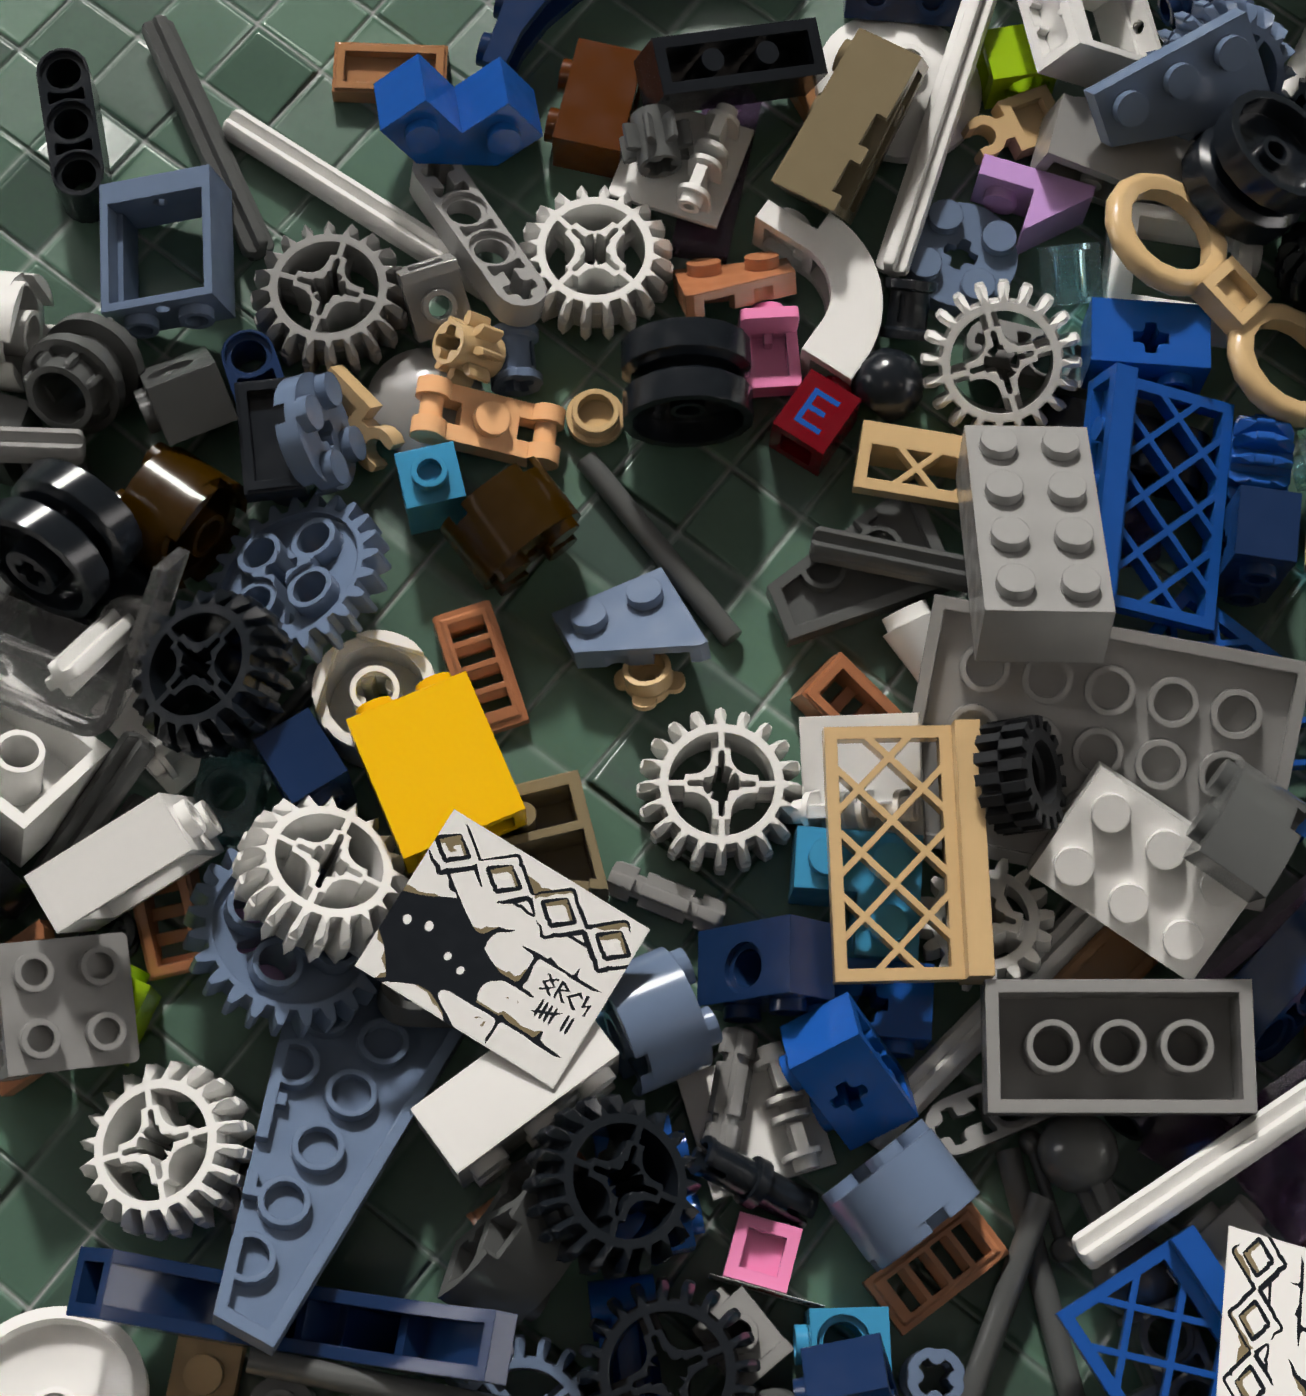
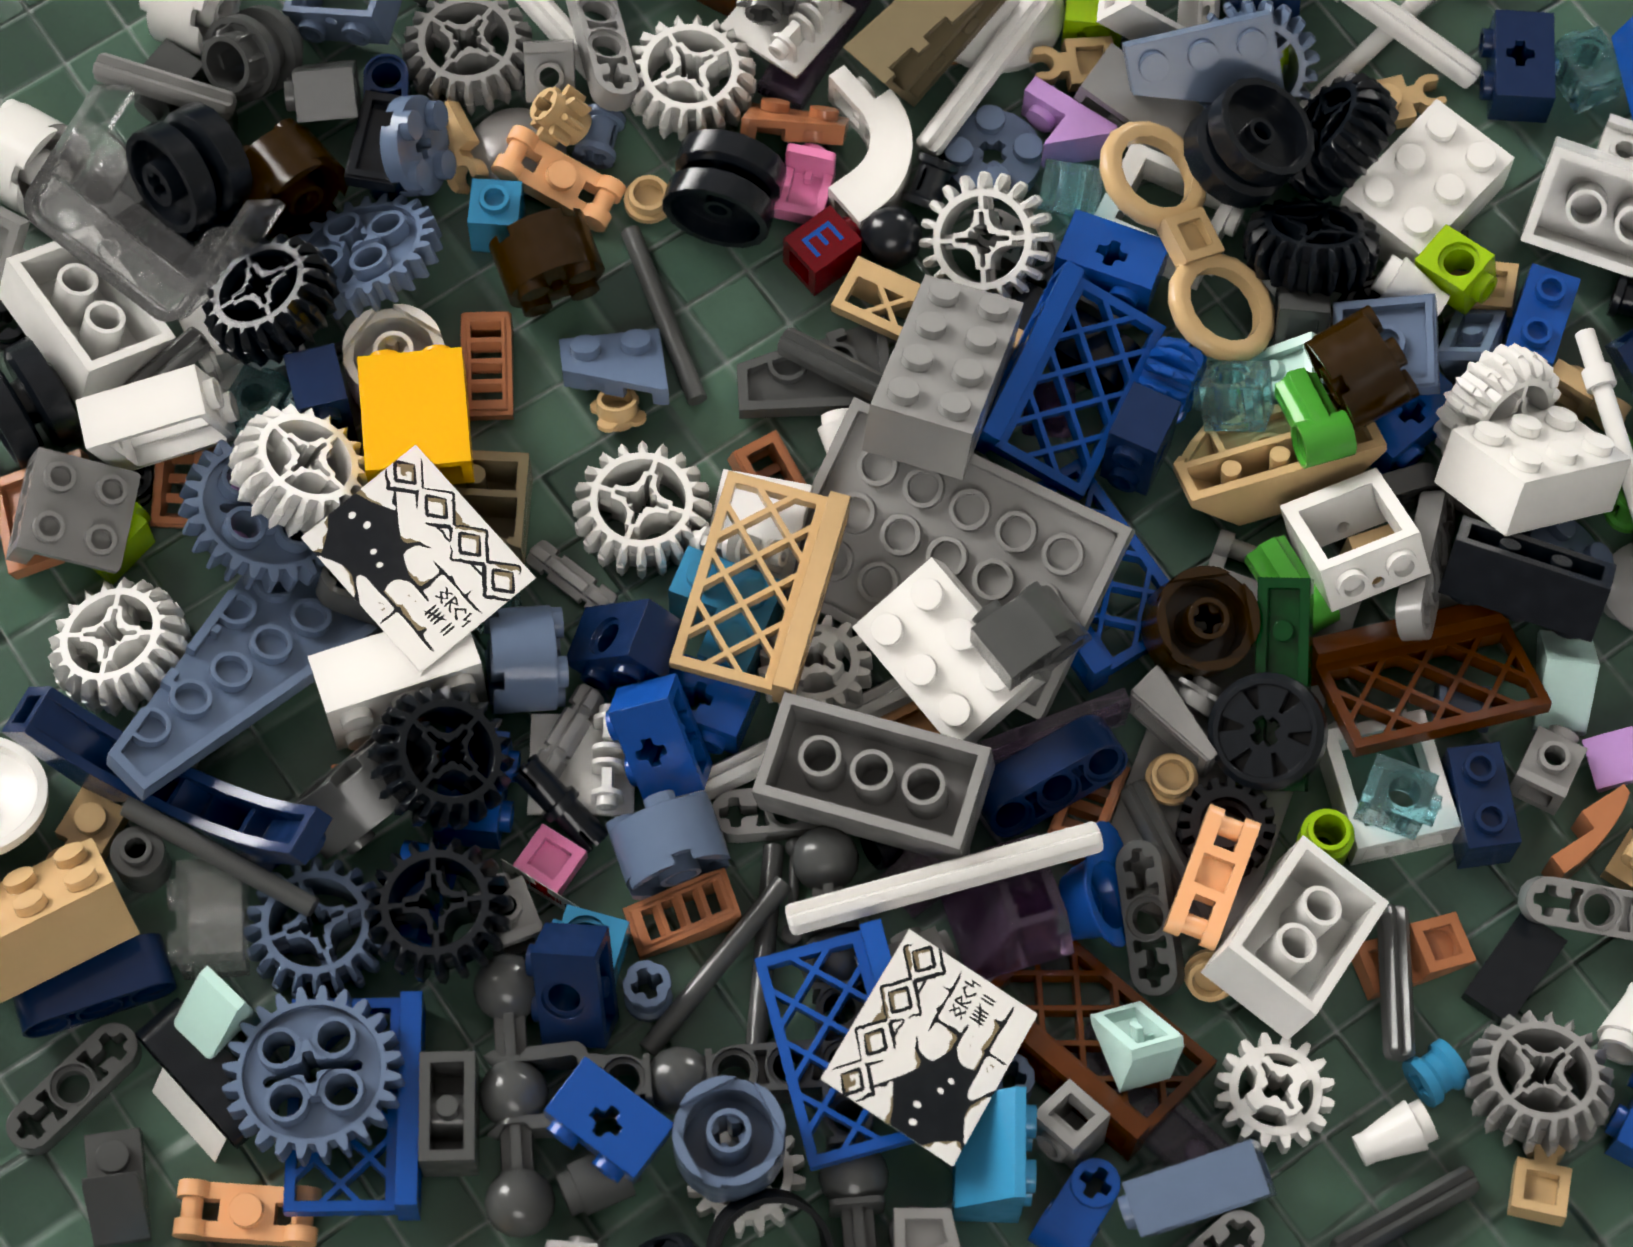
camera: 20 degrees right, 5 degrees down
white axle [44,608,135,696] -> none
black tyre [973,715,1067,836] -> none

